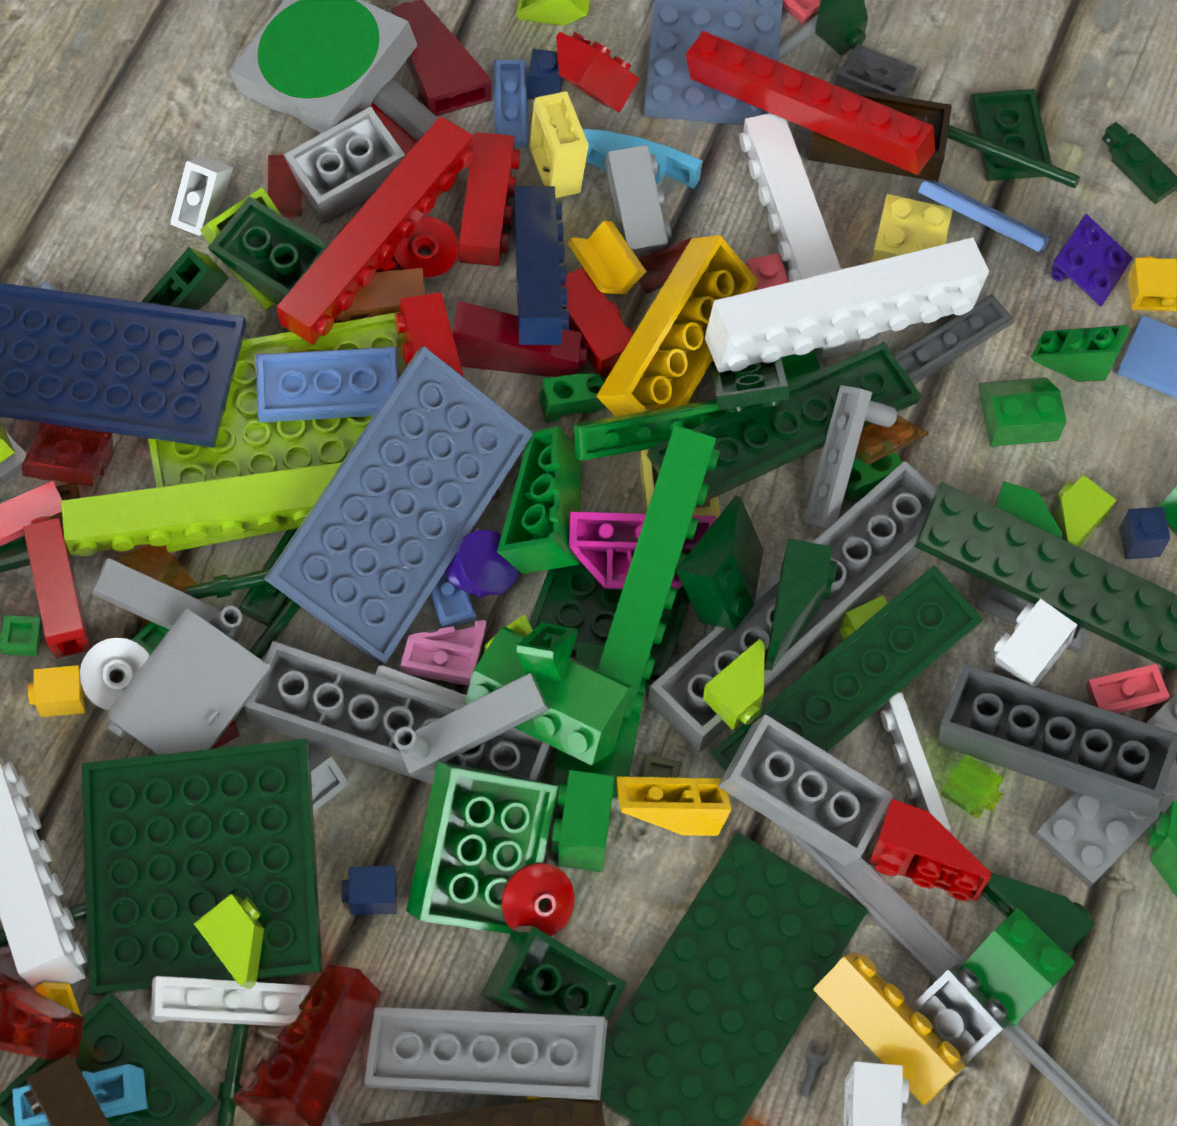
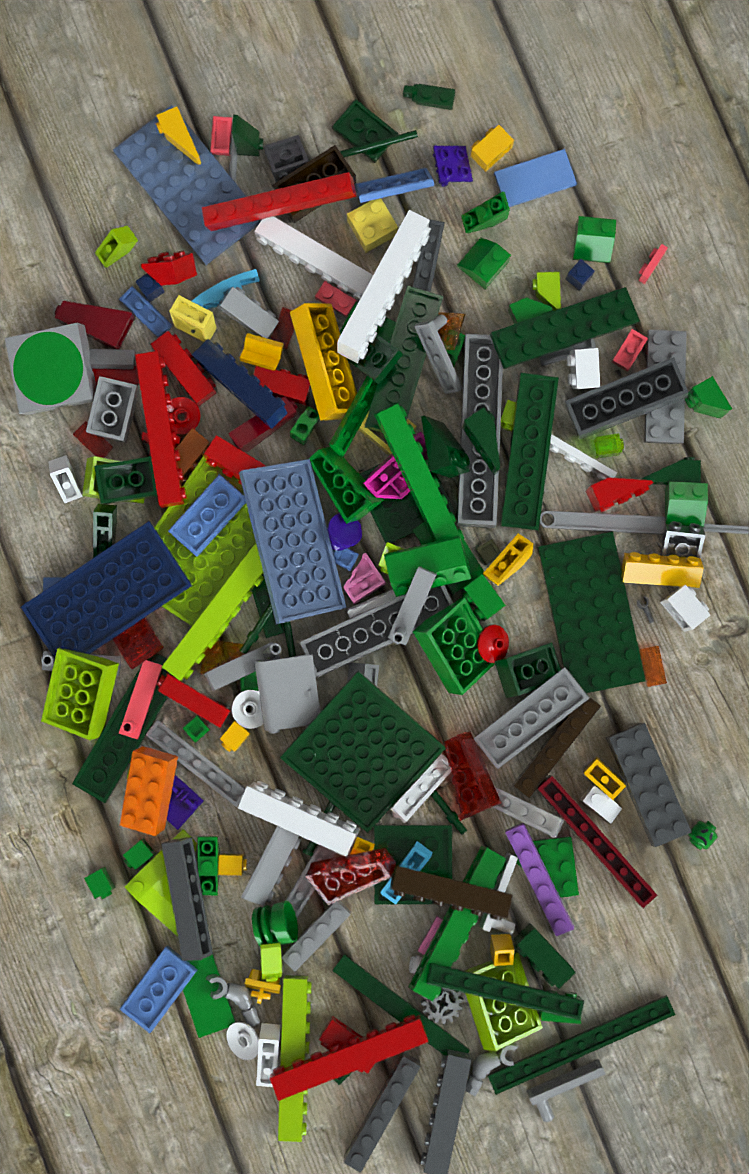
camera: 40 degrees left, 20 degrees up
lime slope [194,894,264,989] -> none
dark blue brick [341,866,397,915] -> none
green slope [517,622,577,683] -> none
lime slope [703,639,765,730] -> none
light grey brick [717,714,894,866] -> none

